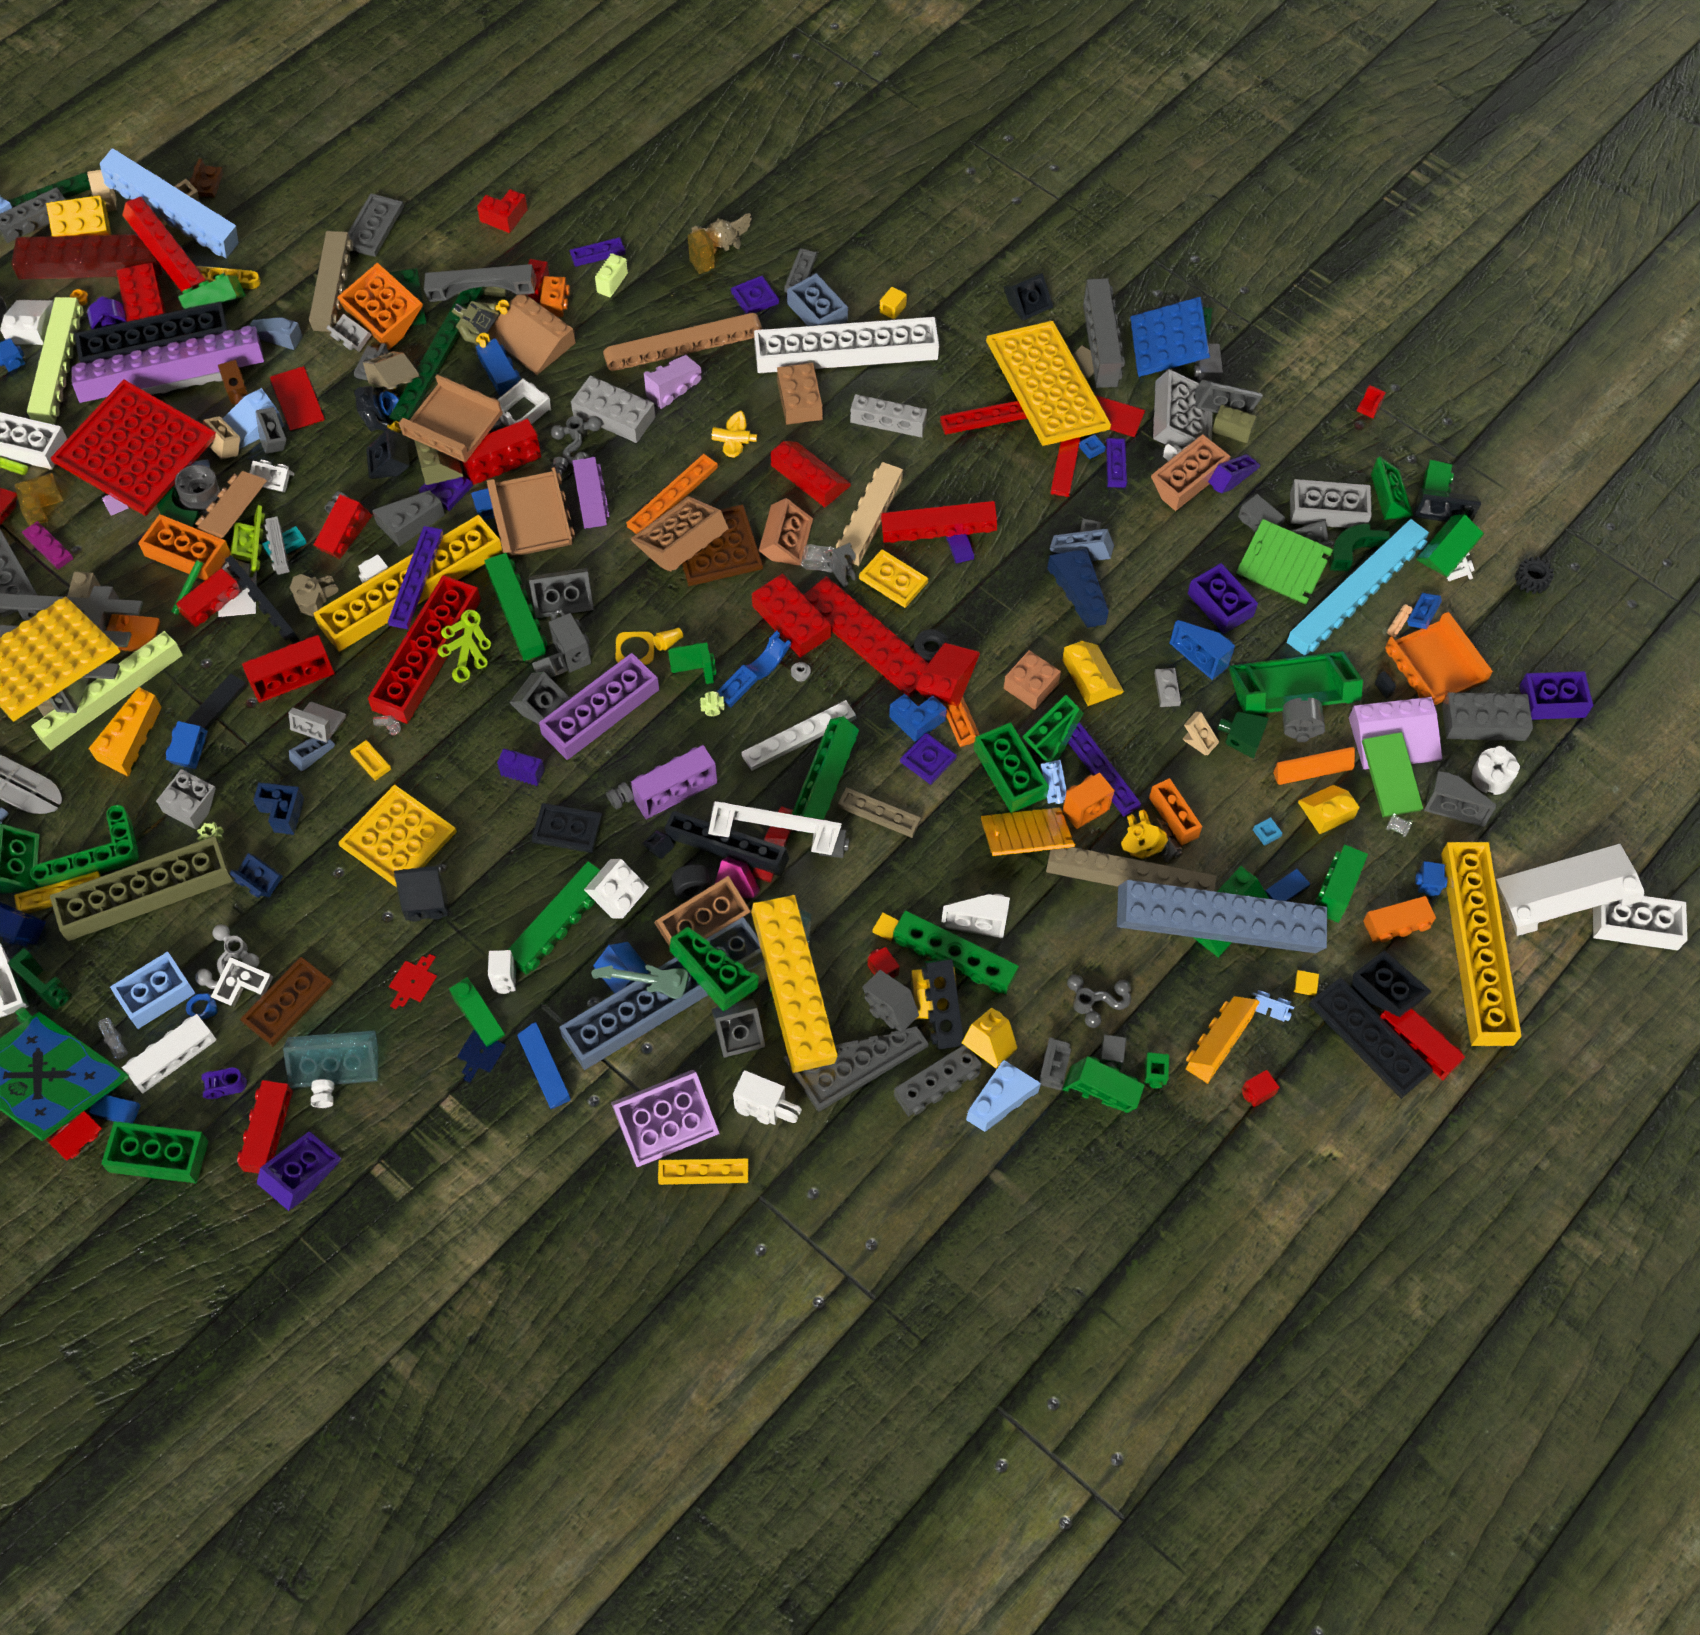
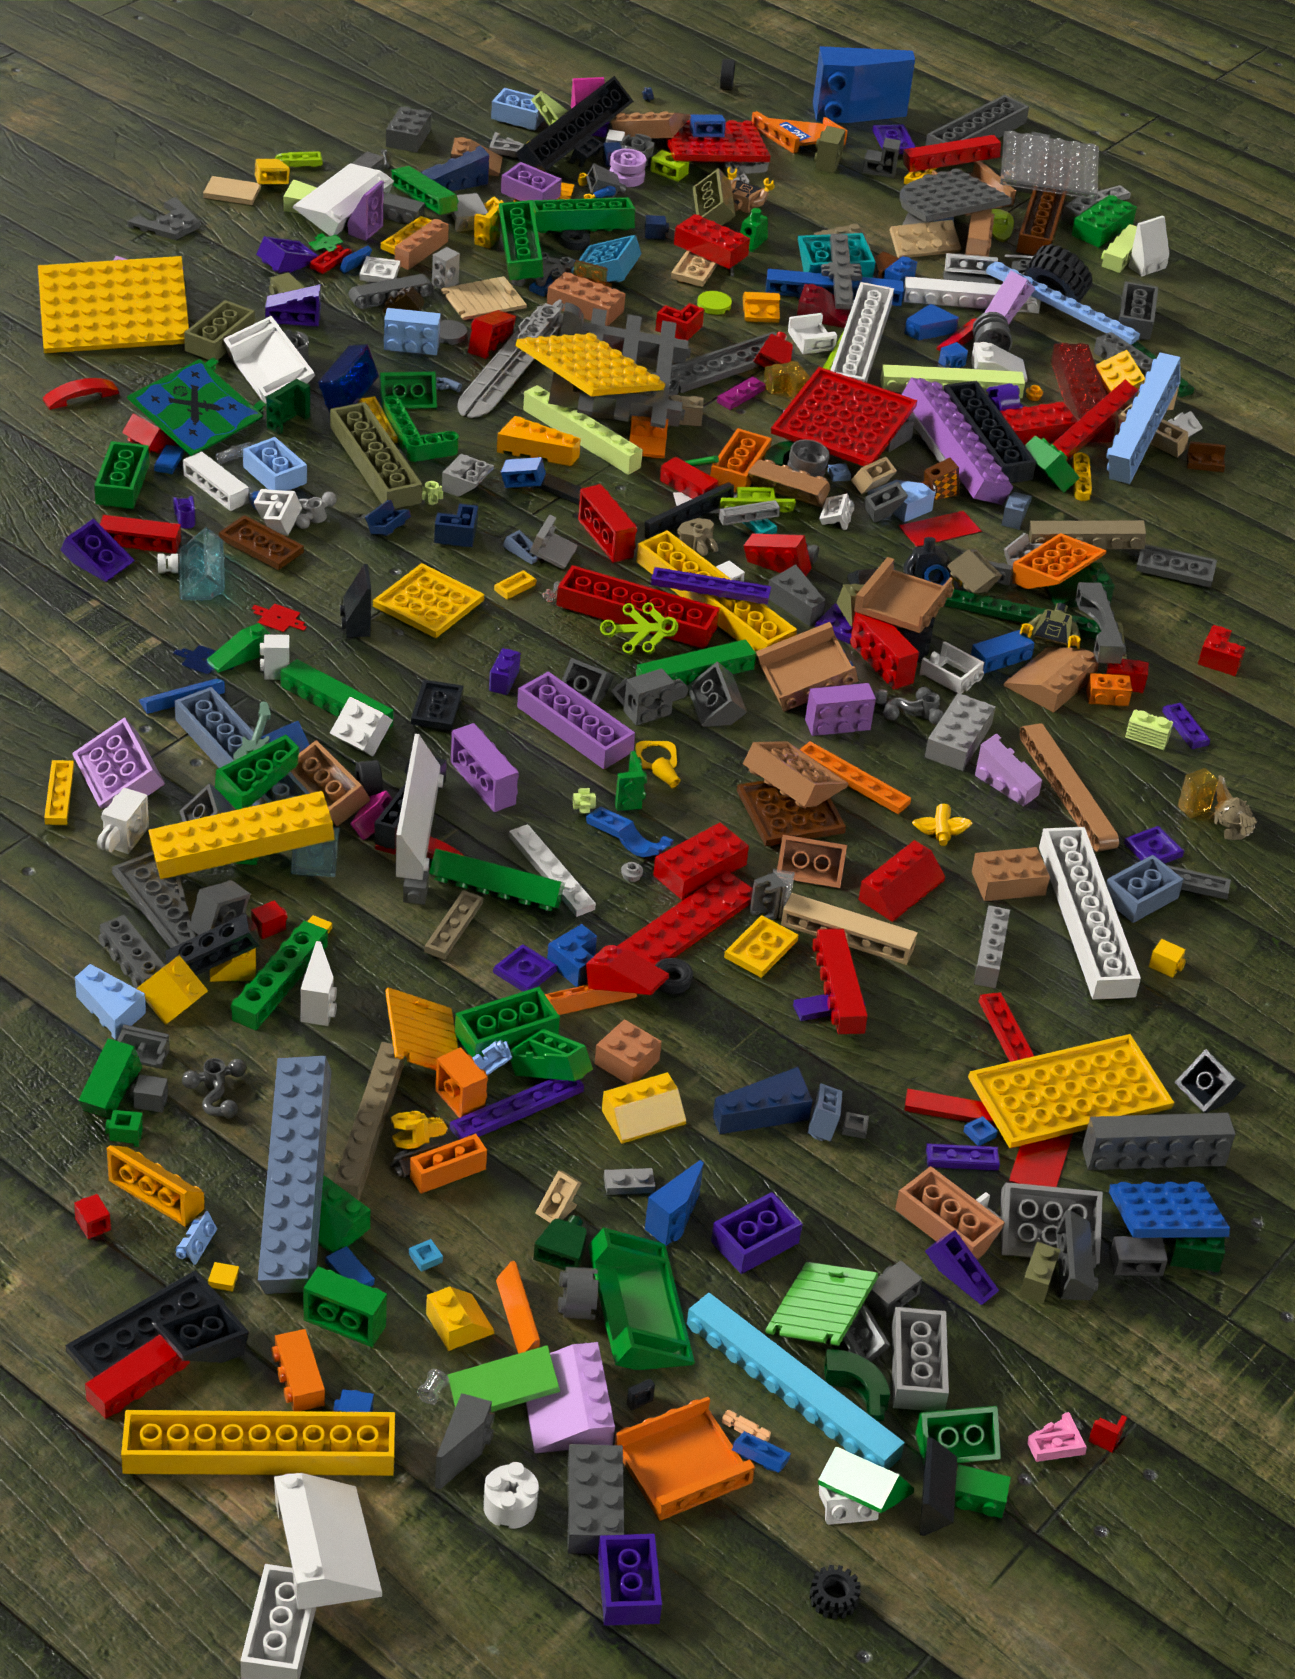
camera: 85 degrees right, 20 degrees down
none -> bright pink wing [1027,1412,1087,1462]

